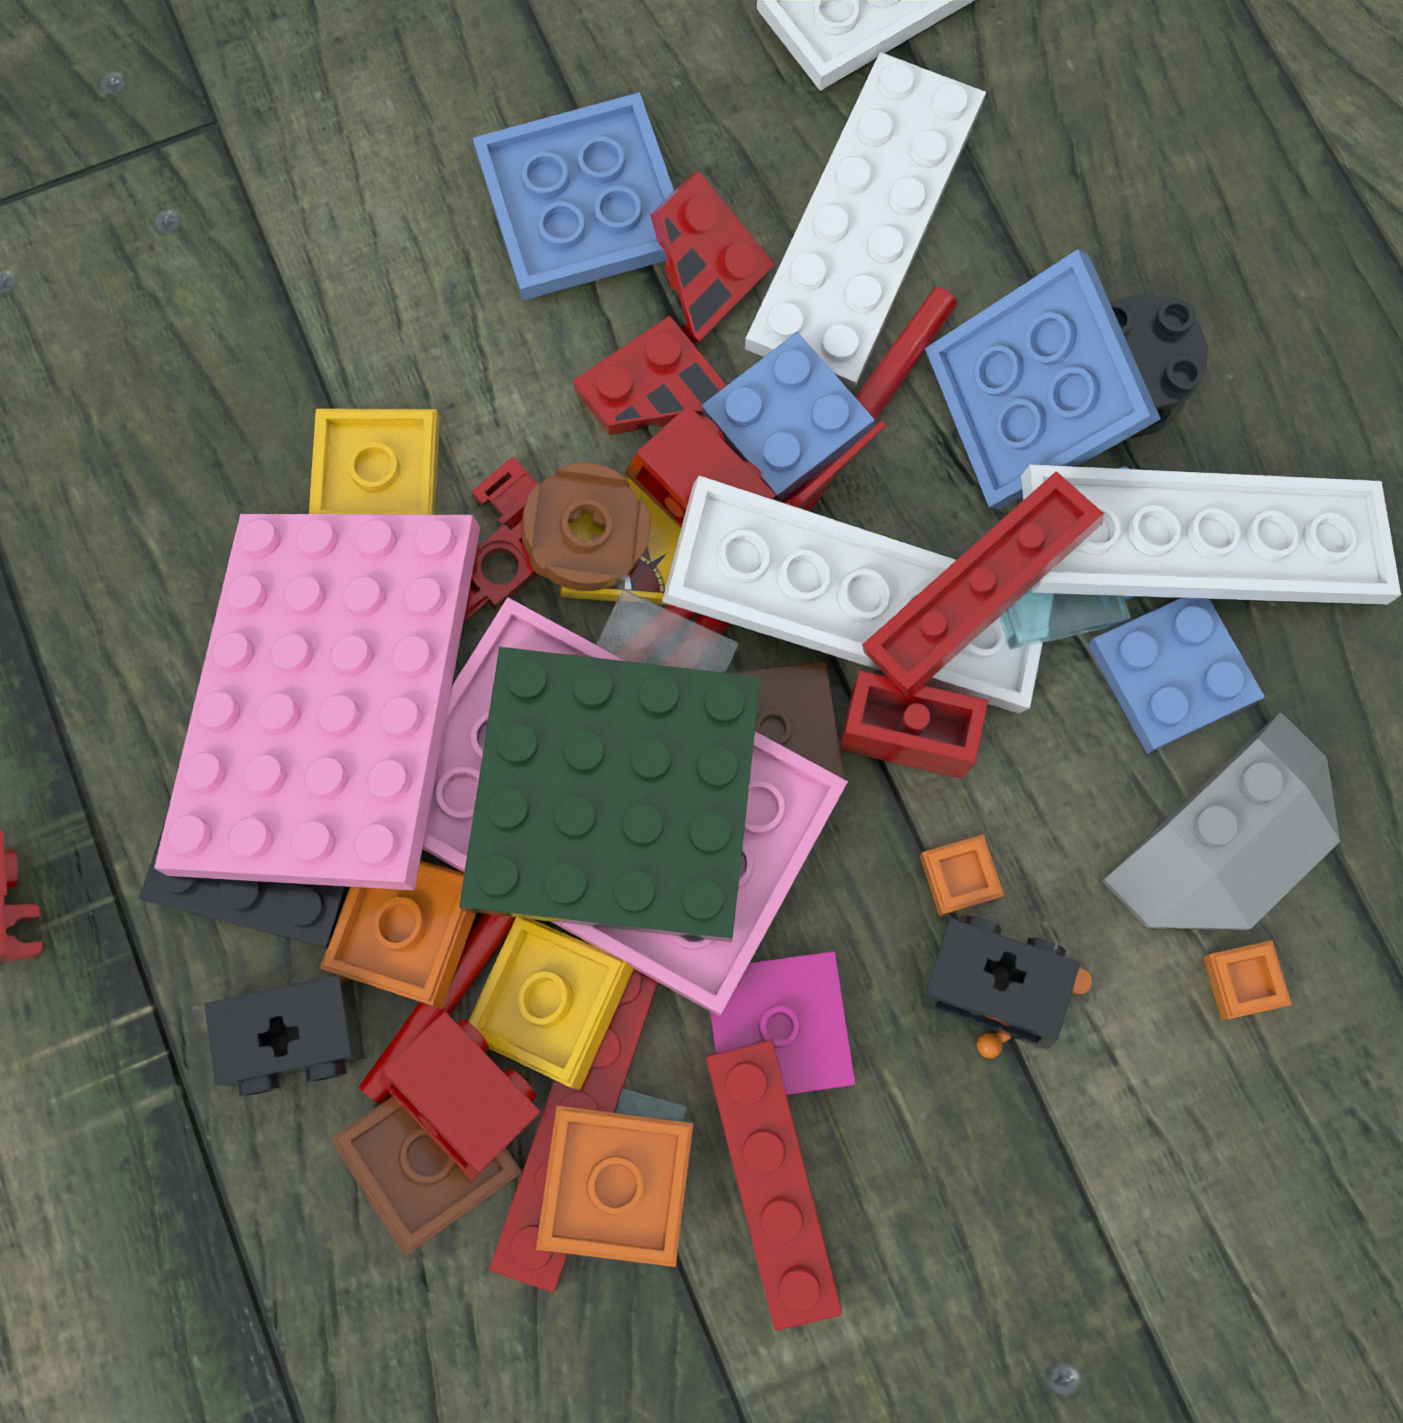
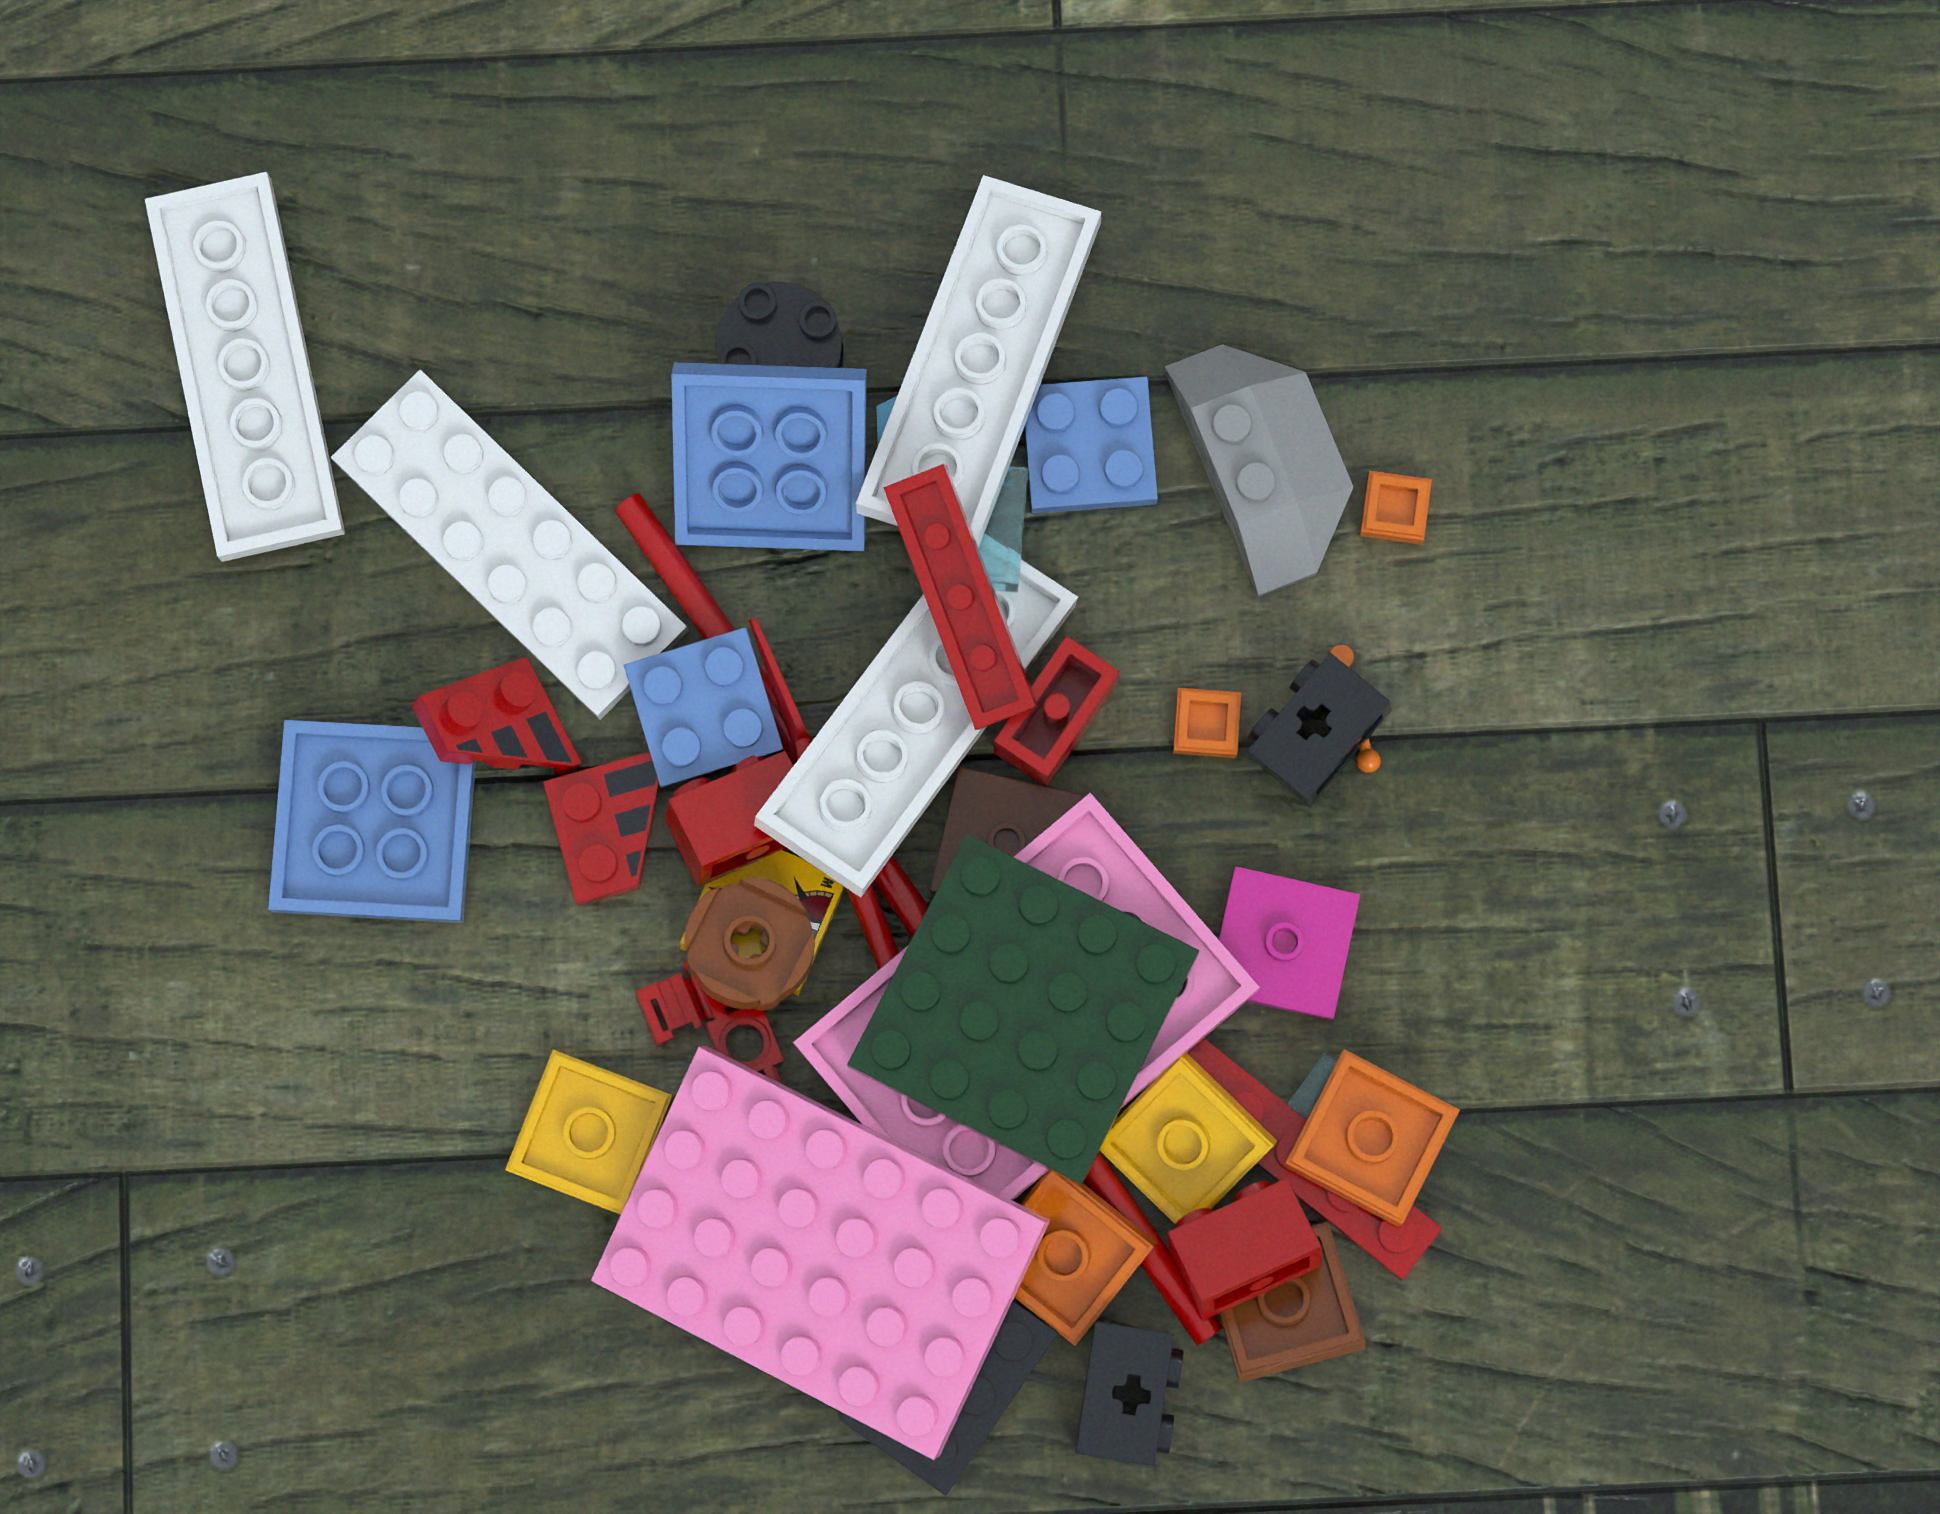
camera: 65 degrees left, 5 degrees up
clear plate [596,589,739,673] -> none
red plate [706,1038,842,1331] -> none

